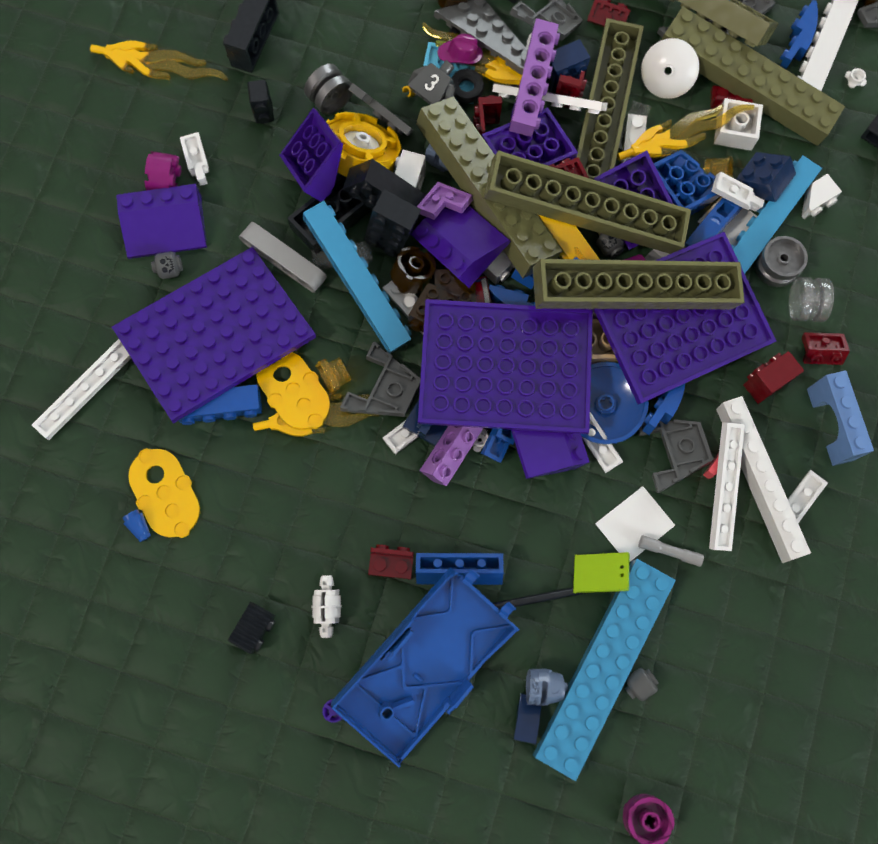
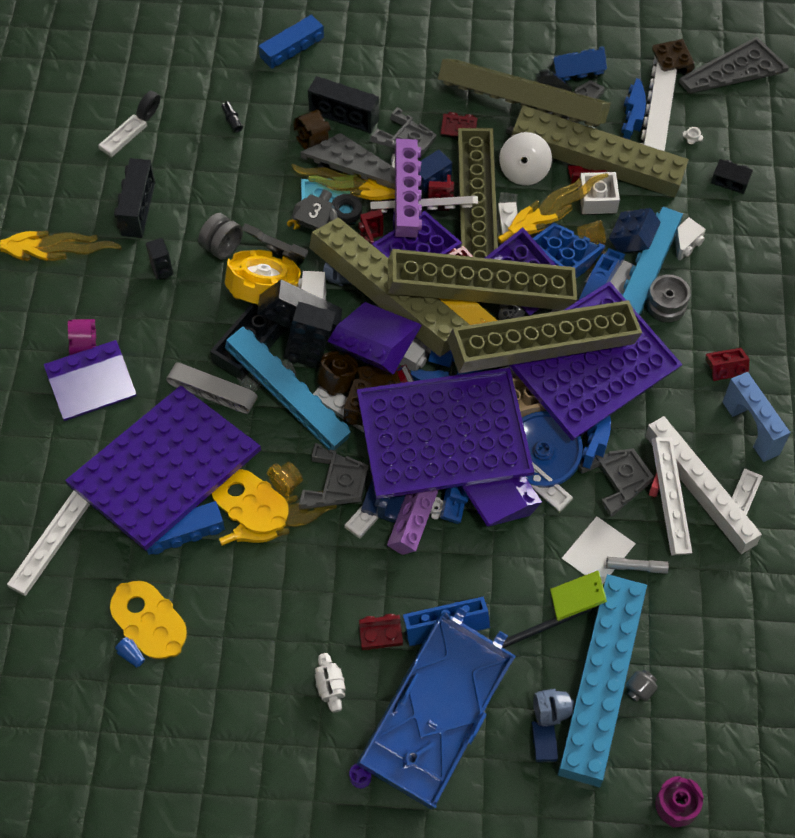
camera: 10 degrees left, 15 degrees down
dark grey head [151,251,183,279] -> none
white hinge [180,132,209,186] -> none
black brick [228,602,276,654] -> none
dark purple slope [279,108,343,202] -> none
medium lavender plate [417,182,473,219] -> none
magenta piece [437,34,483,64] -> none
white hinge [711,172,764,212] -> none
dark red brick [743,351,805,404] -> none
clear wheel [789,277,834,322] -> none

